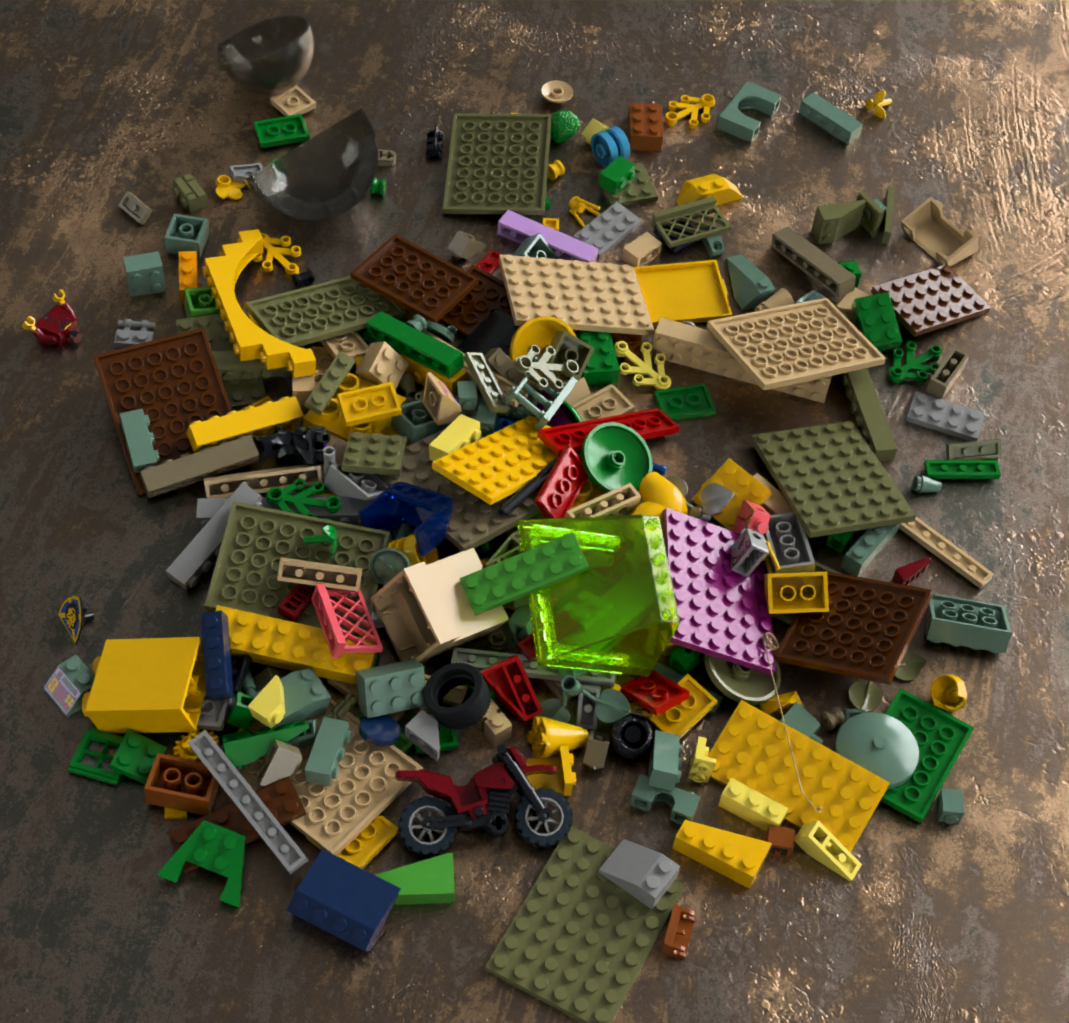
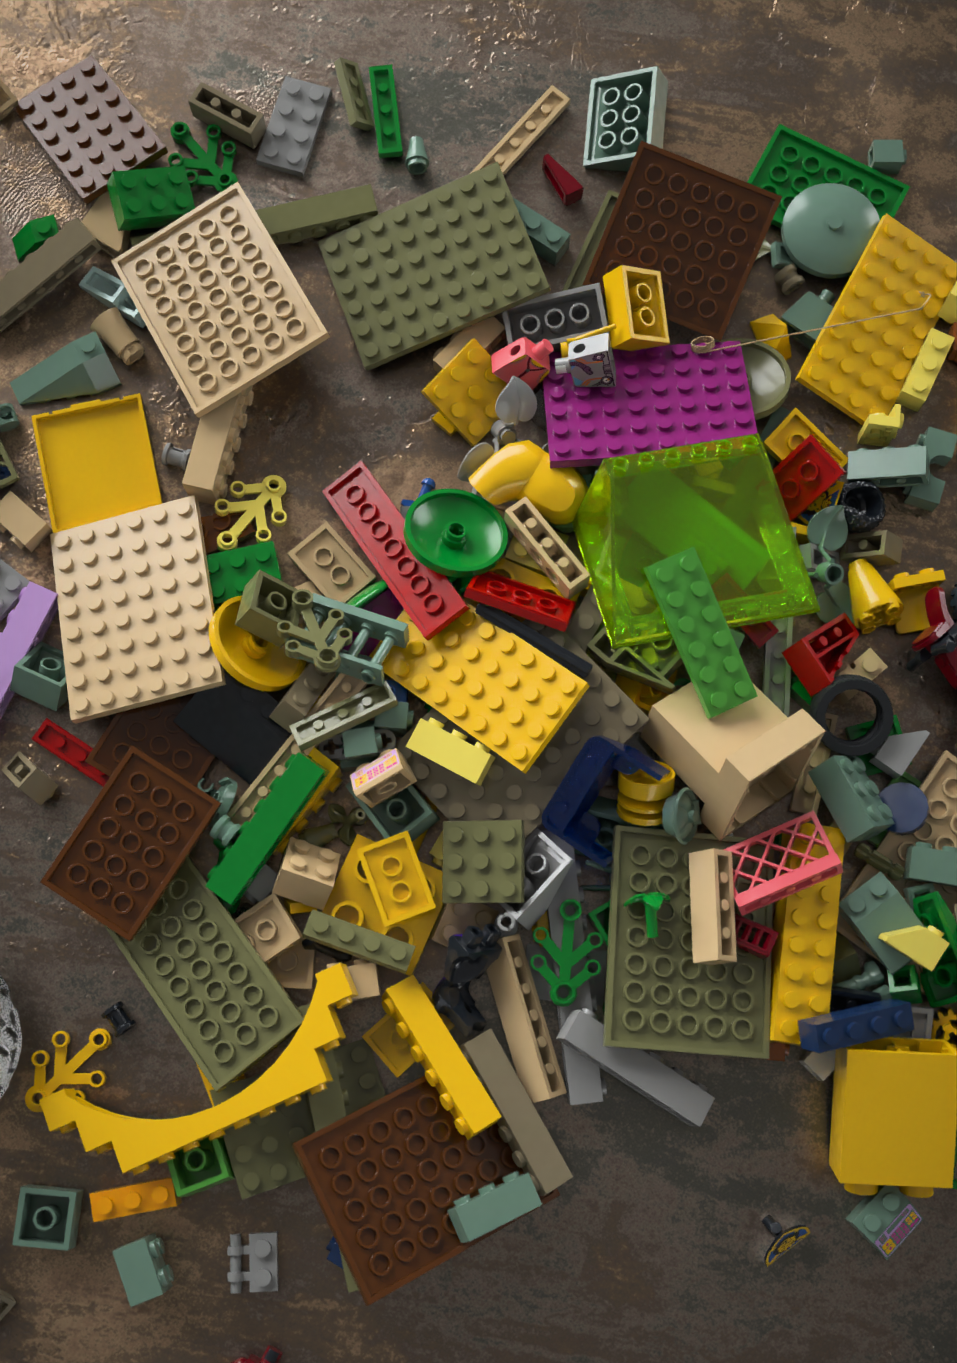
camera: 90 degrees left, 25 degrees up
green tile [653,384,716,421] -> none
yellow piece [930,674,967,712] -> none

